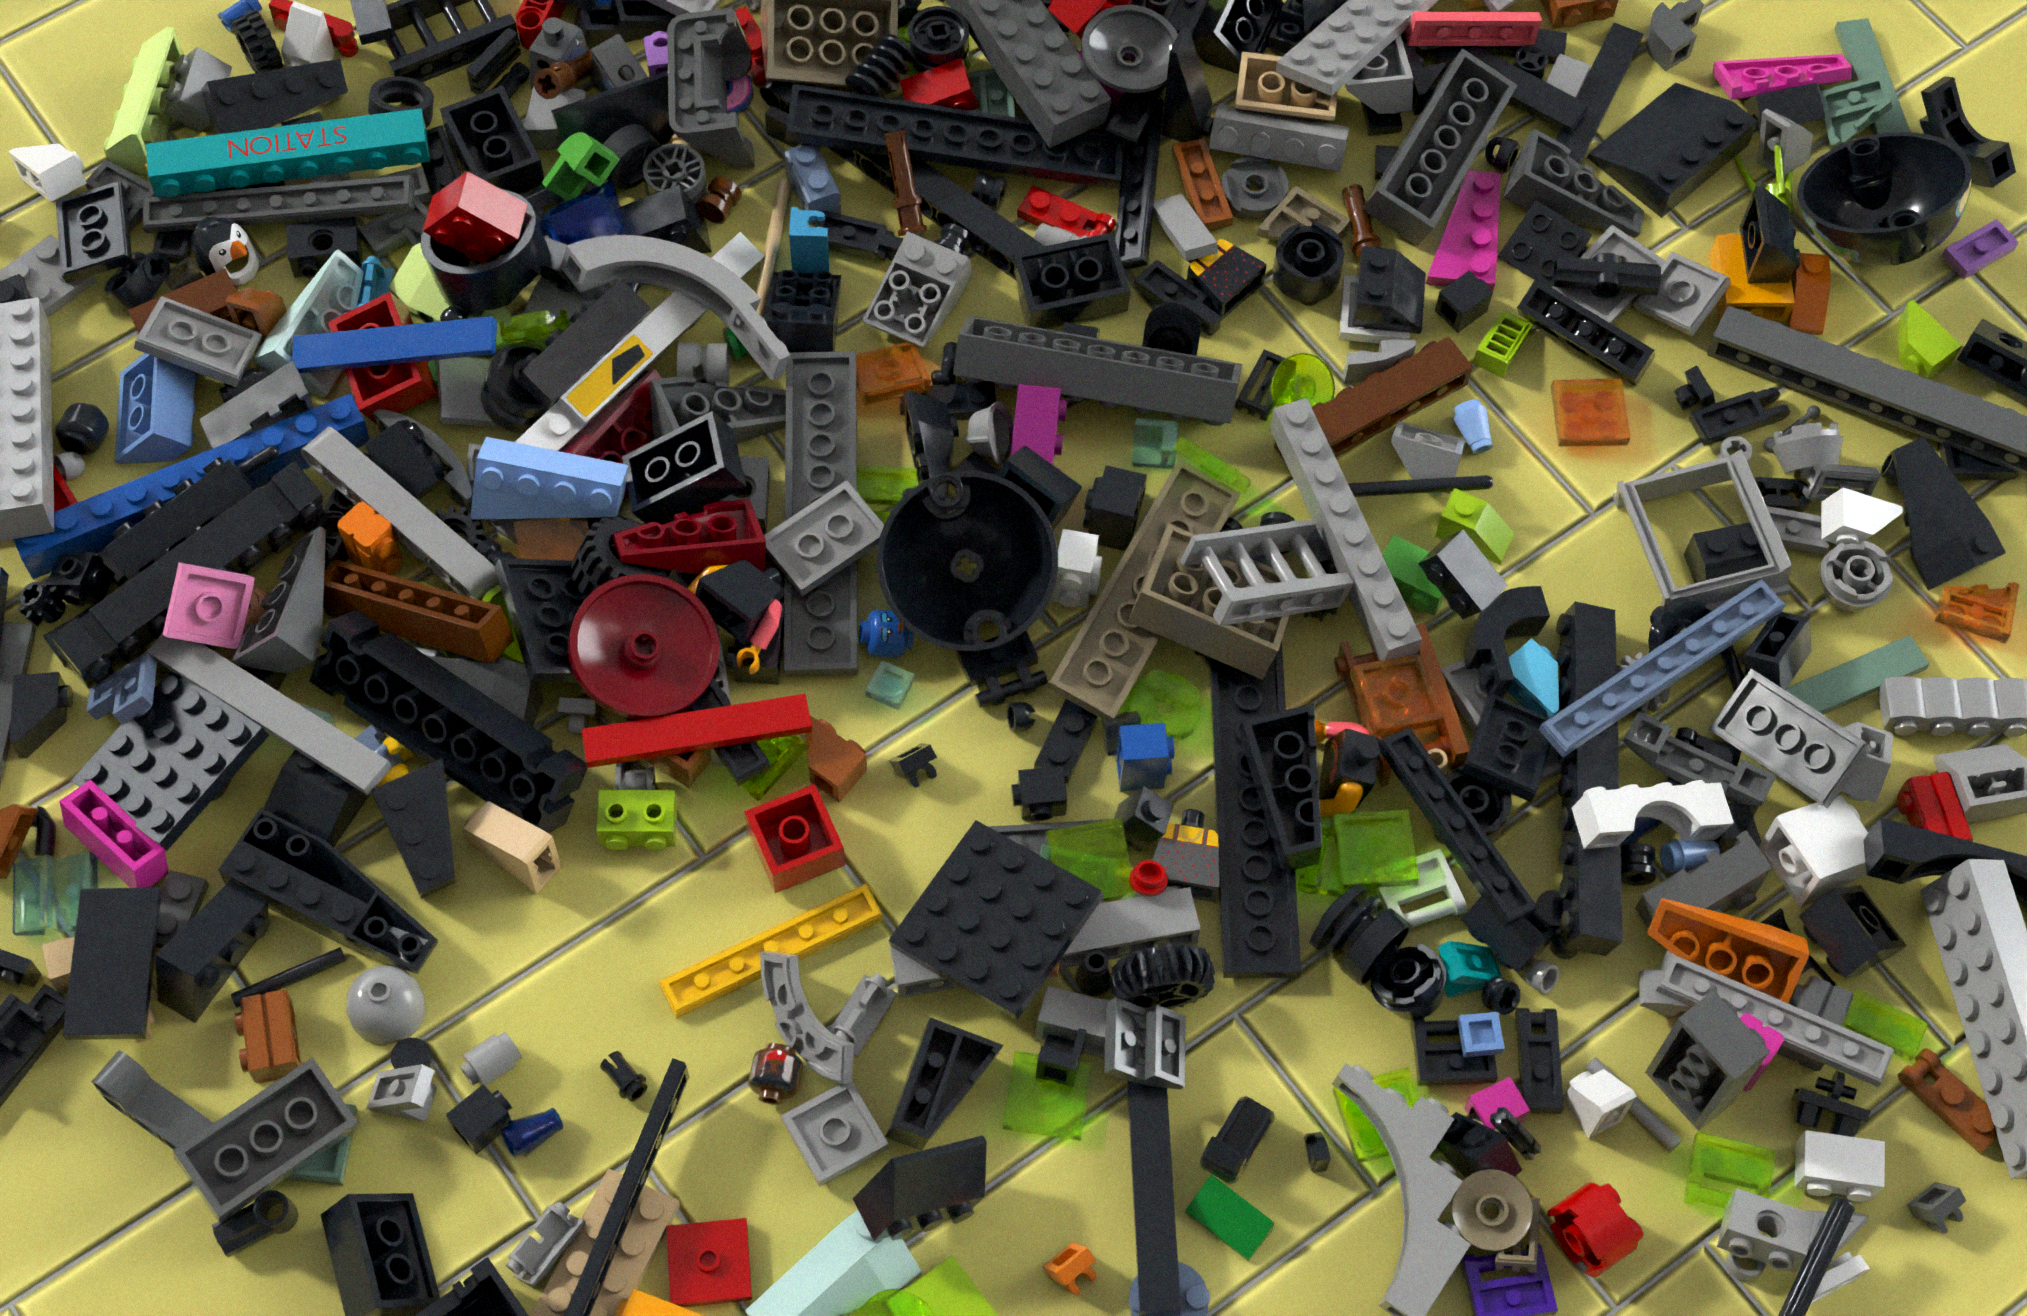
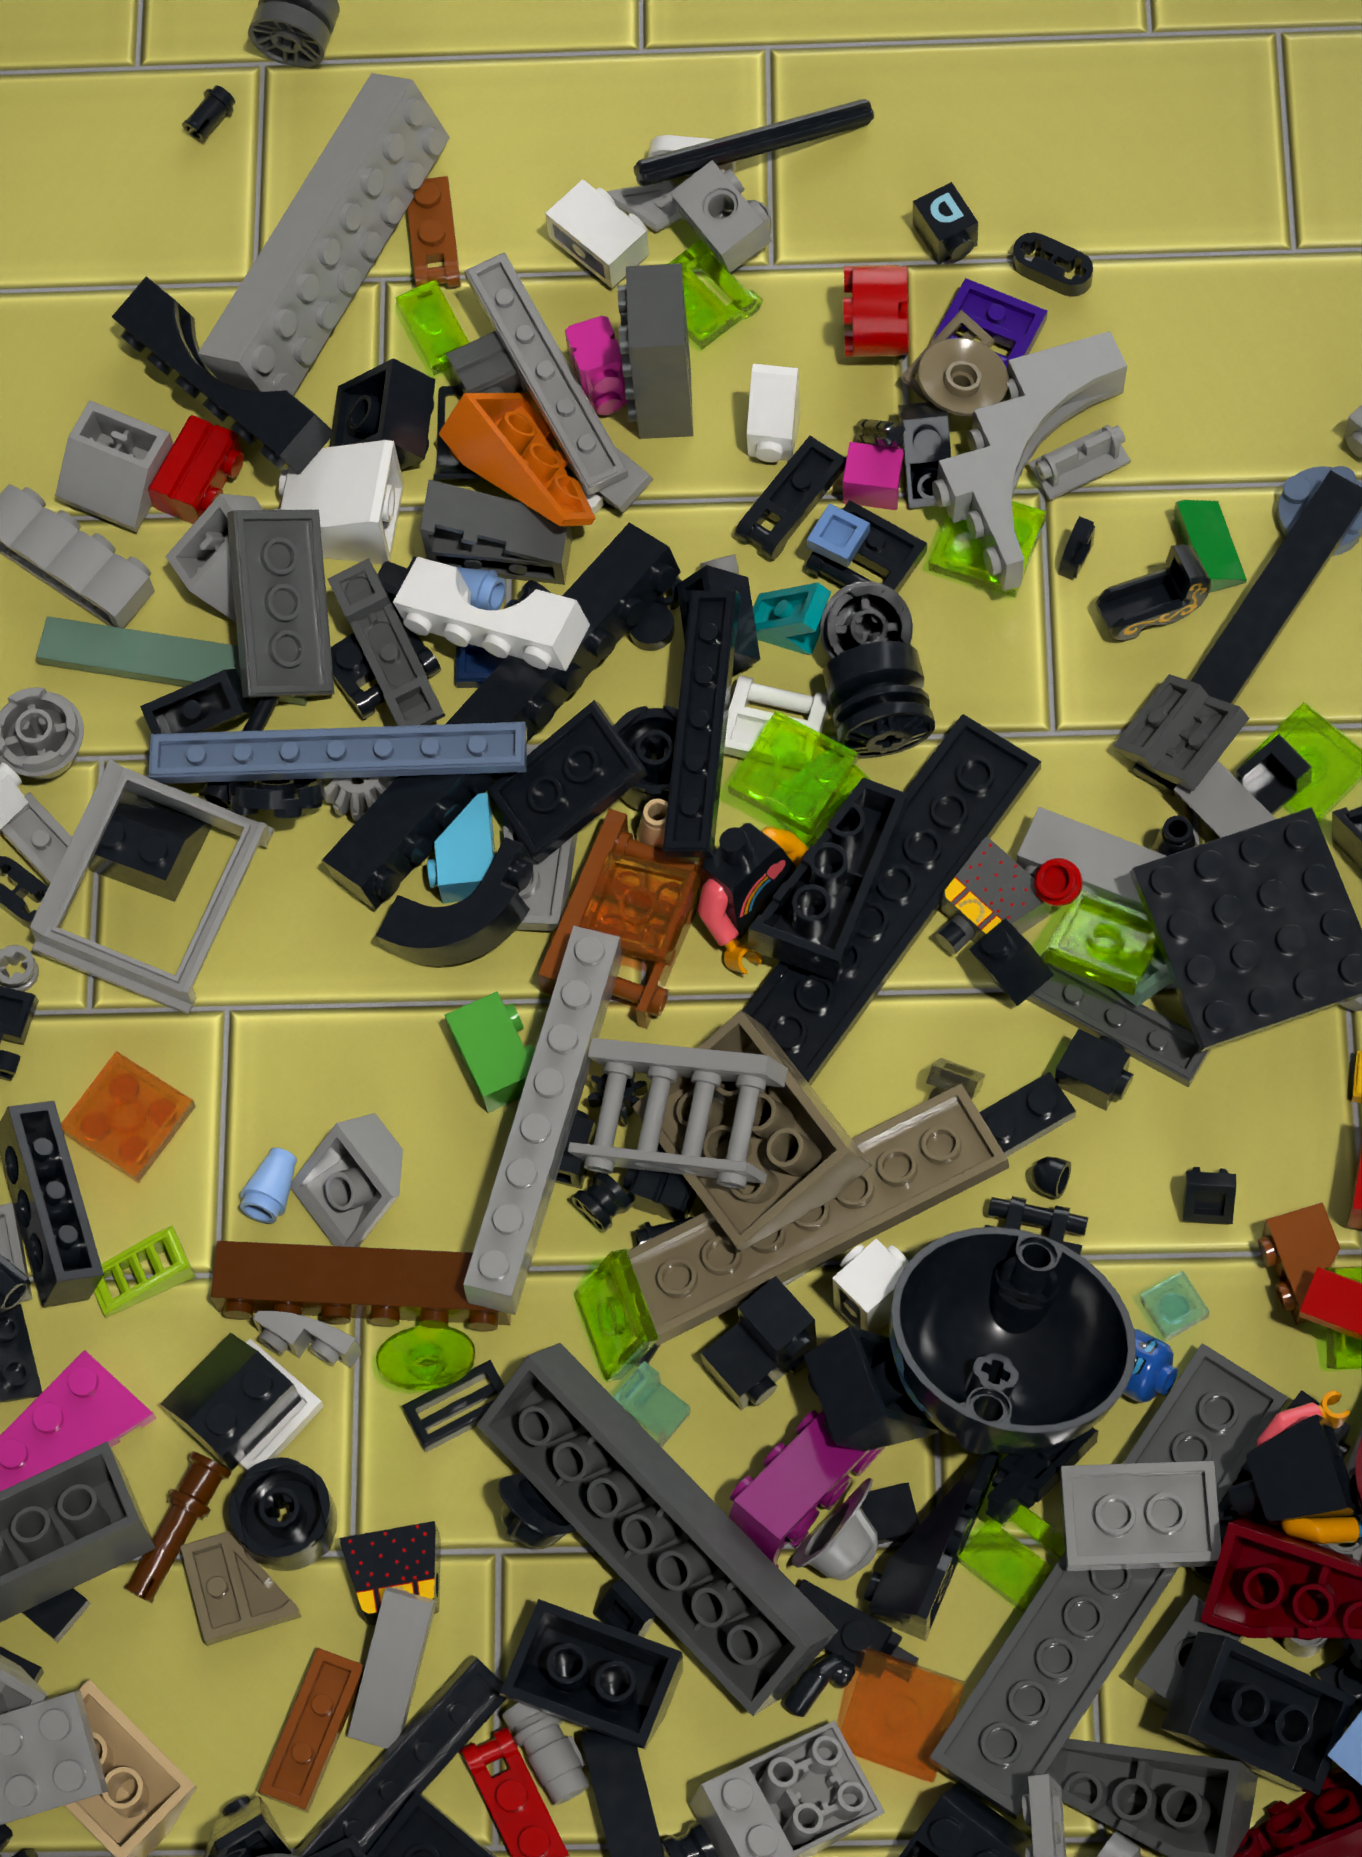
camera: 135 degrees left, 5 degrees up
black gear [1110,943,1215,1009] -> none
blue brick [1116,723,1175,792] -> none
clear neon green plate [1127,670,1201,741] -> none
black hinge [1134,260,1221,336] -> none
light grey brick [1209,104,1349,172] -> none
dark grey plate [1221,156,1289,219] -> none
black piece [1348,475,1494,497] -> none
brick [1418,529,1508,620] -> none
black brick [1434,270,1493,333] -> none
lime slope [1435,488,1515,565] -> none
black bush [1481,976,1521,1015] -> none
light grey bar [1585,1057,1682,1152] -> none
black hips [1792,1071,1871,1137] -> none
dark grey tile [1907,1182,1966,1234] -> none
none -> light grey hinge [1028,425,1131,500]

